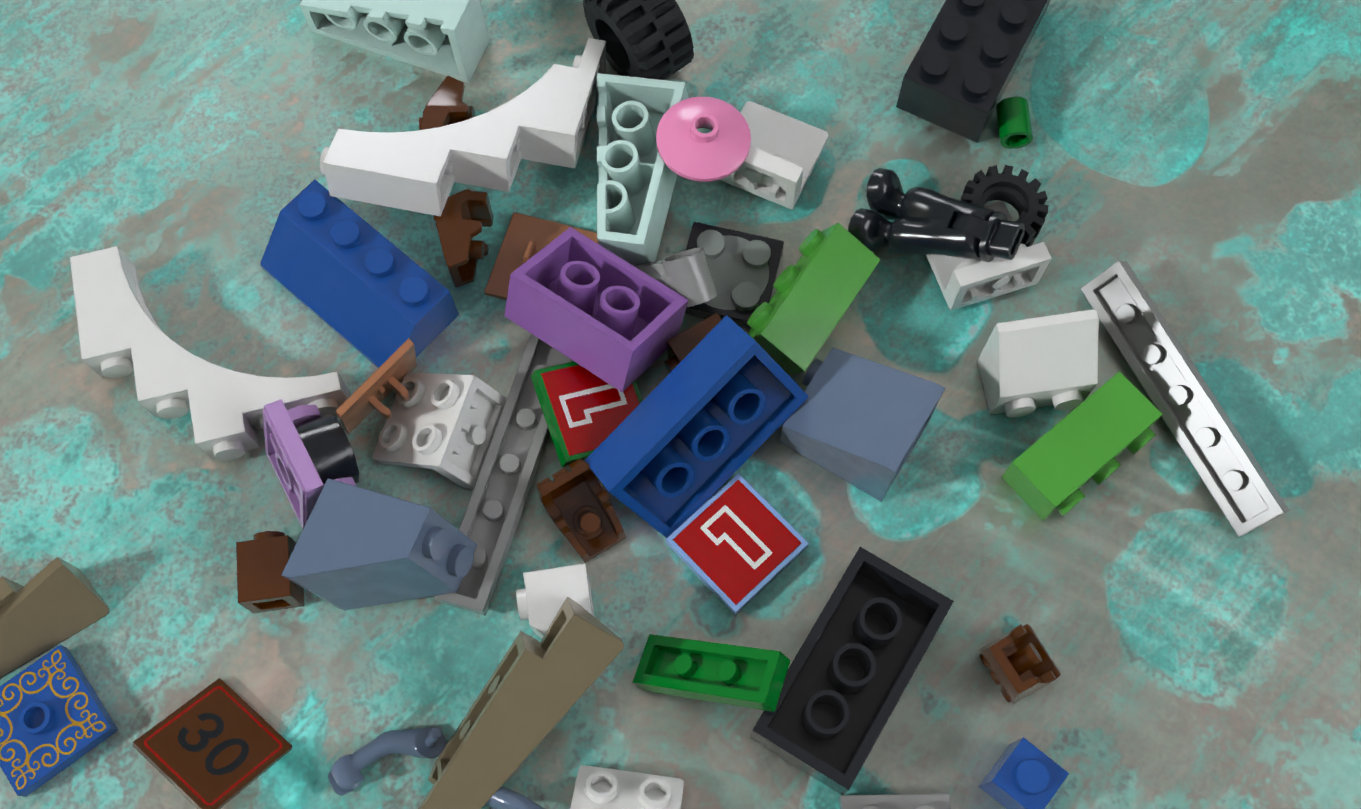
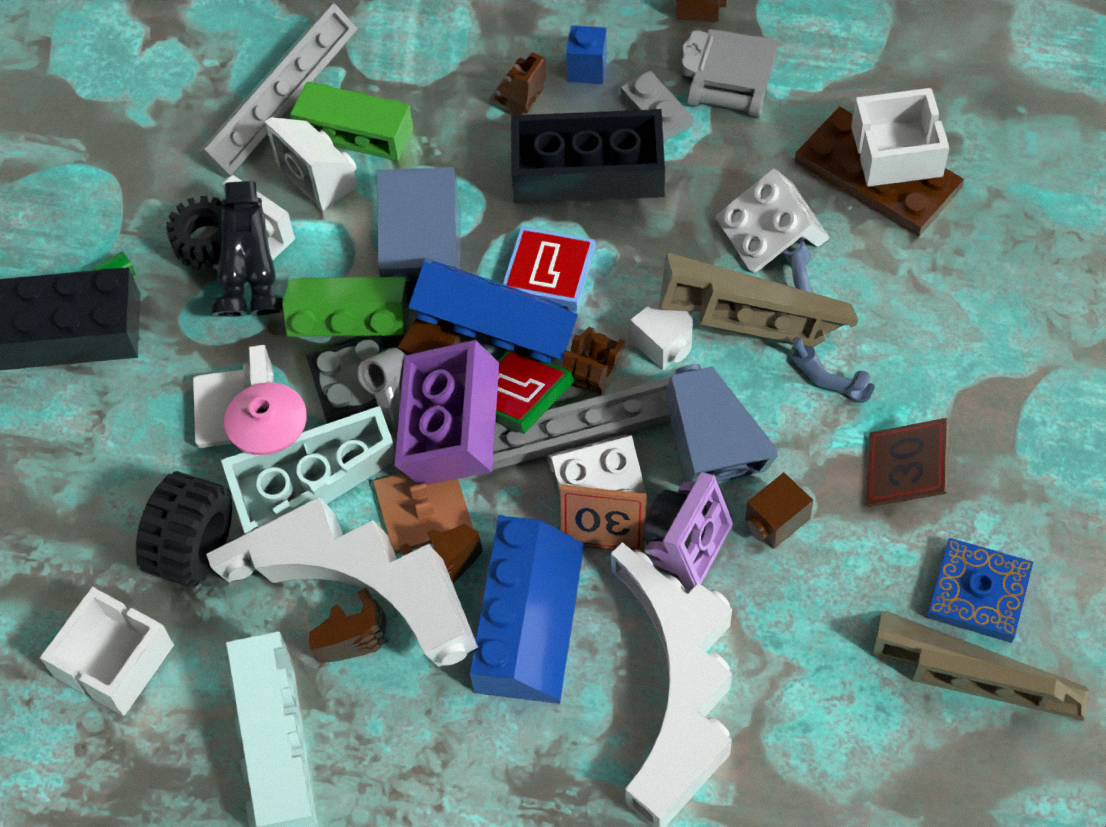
camera: 120 degrees left, 10 degrees down
green plate [632,634,791,712] -> none

